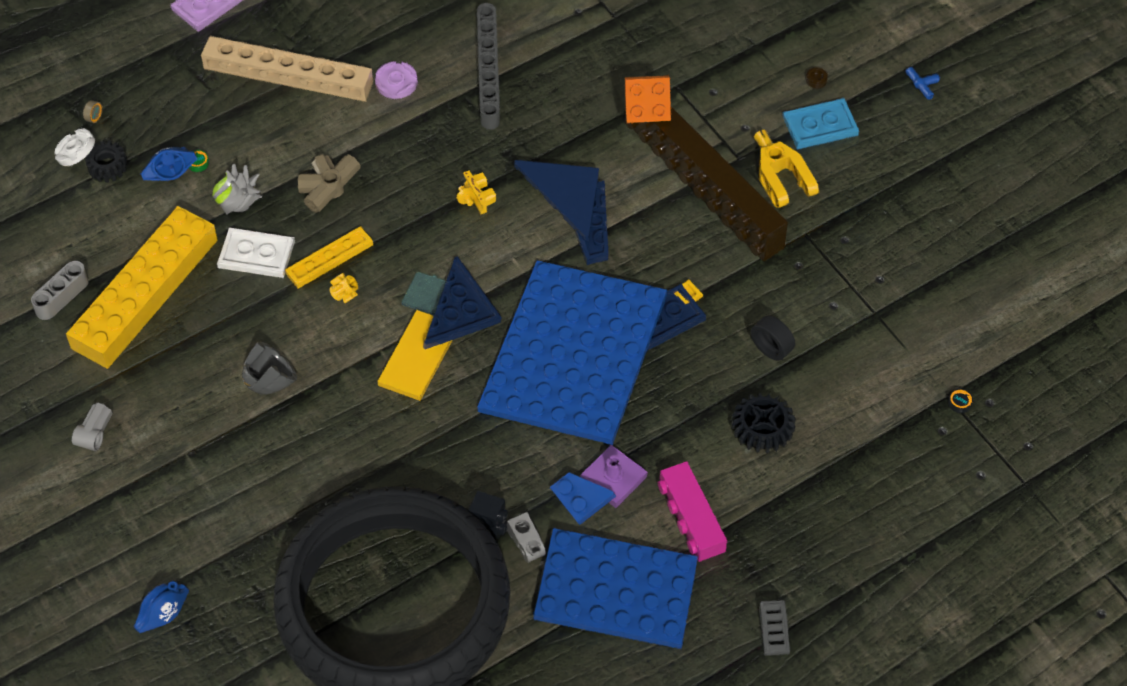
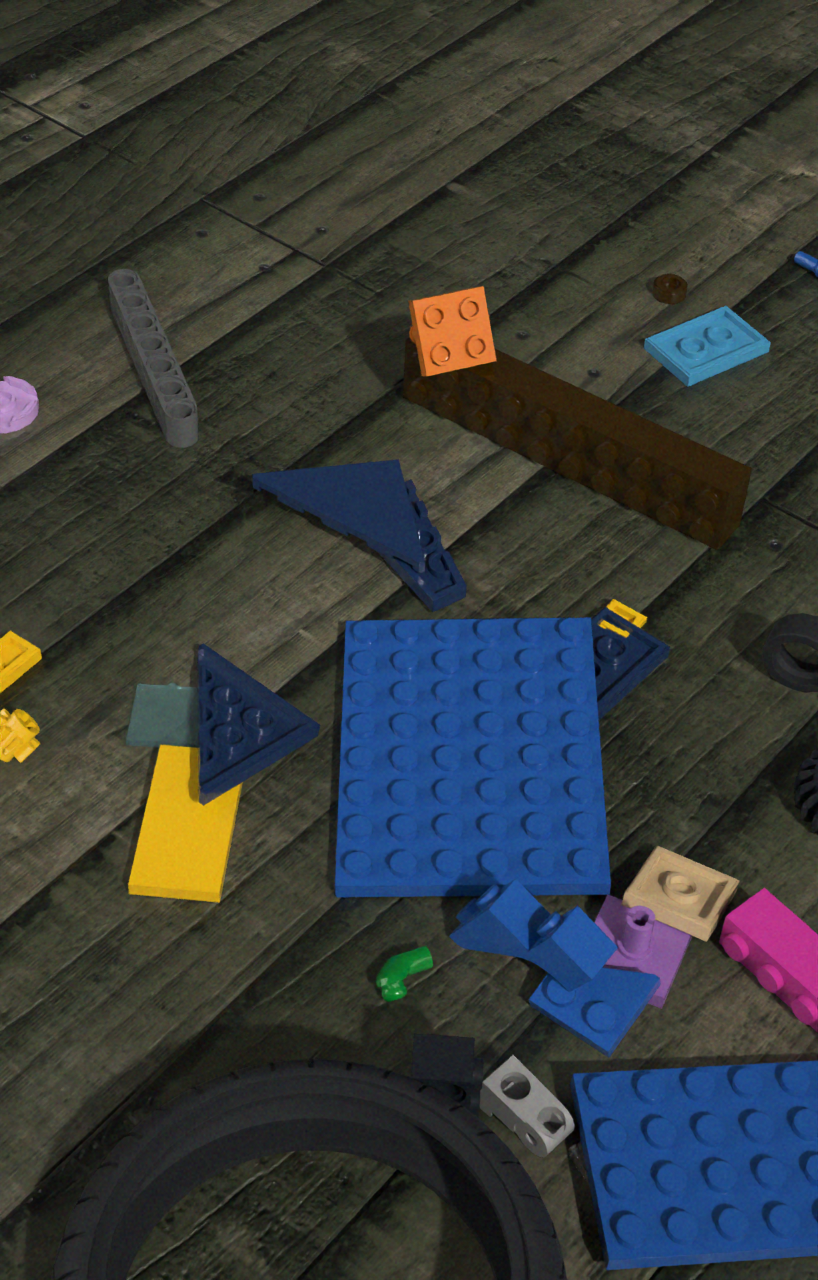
camera: 20 degrees left, 10 degrees down
yellow hips [456,170,496,214] -> none
yellow piece [754,130,819,208] -> none
none -> green arm [376,946,433,1002]
none -> blue arch [449,879,618,992]
none -> tan plate [621,846,739,942]

